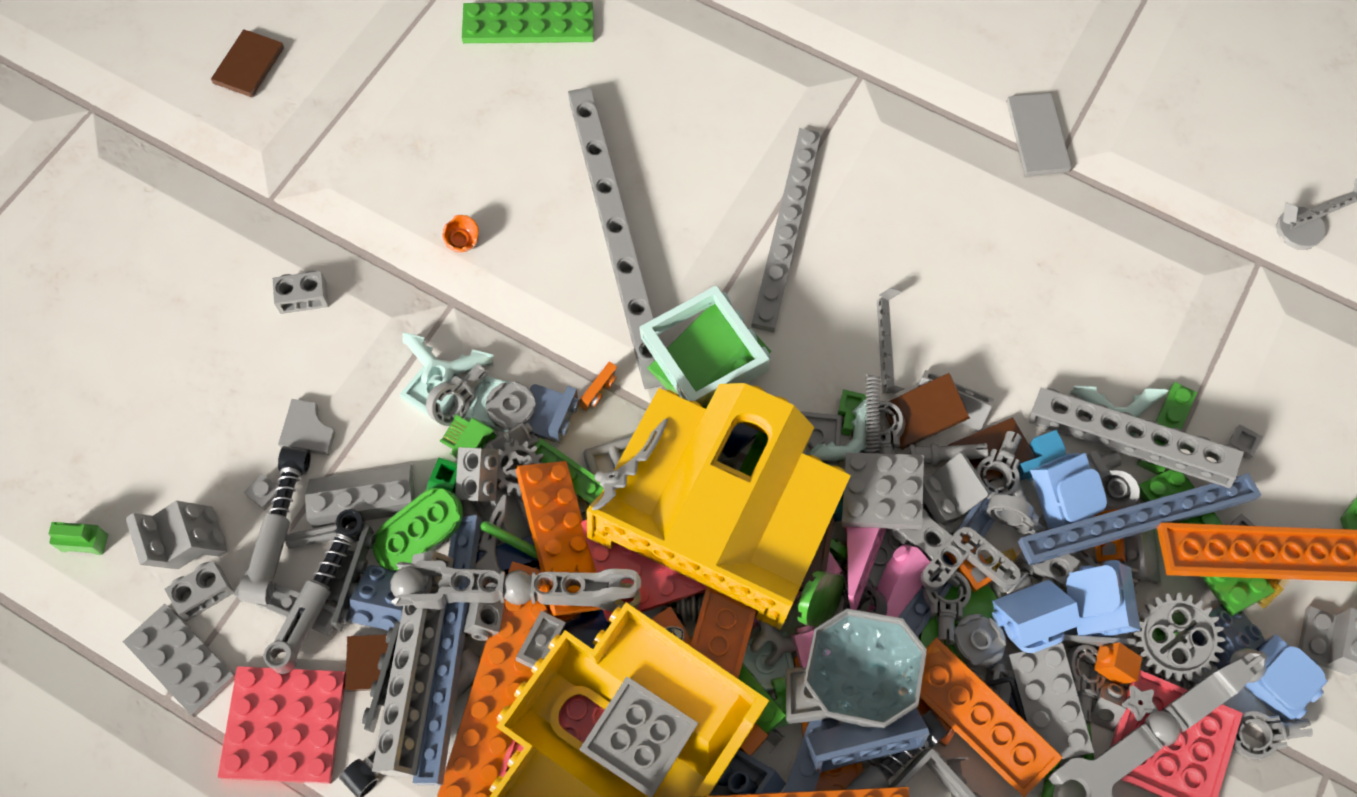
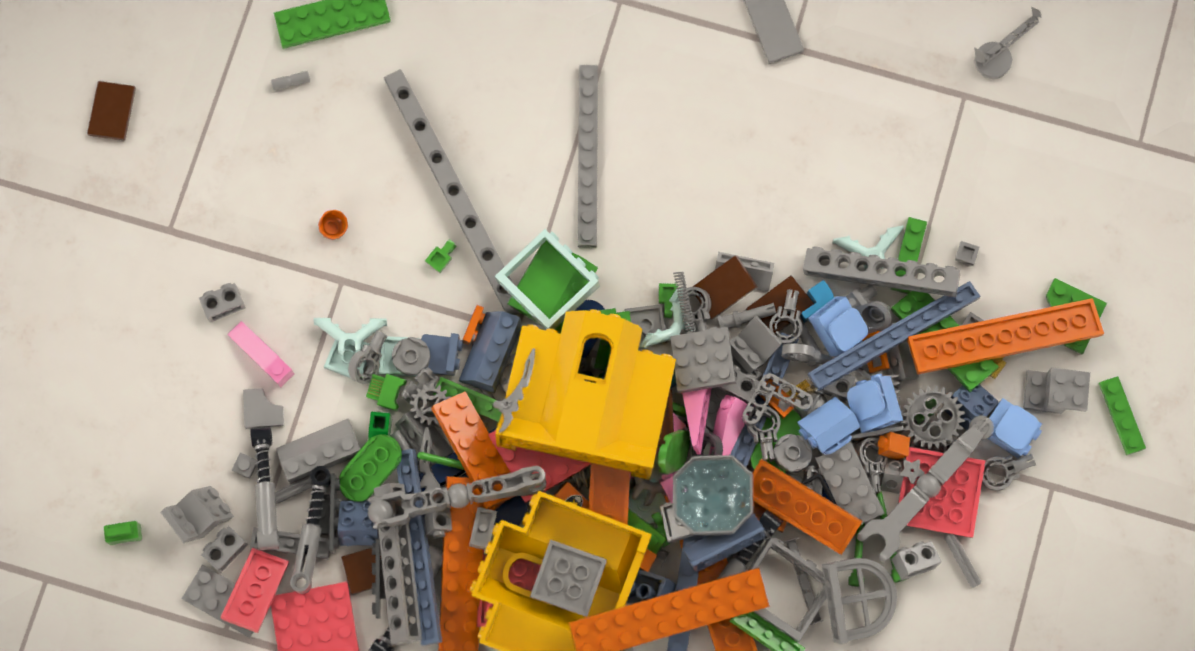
camera: 10 degrees left, 10 degrees up
light grey brick [455,447,499,501] -> none
light grey piece [877,288,905,394] -> none
none -> coral plate [221,548,289,633]
none -> bright pink slope [227,321,294,387]
none -> light grey piece [271,71,310,91]
none -> bright green plate [425,239,456,273]
none -> sand blue slope [459,311,522,393]

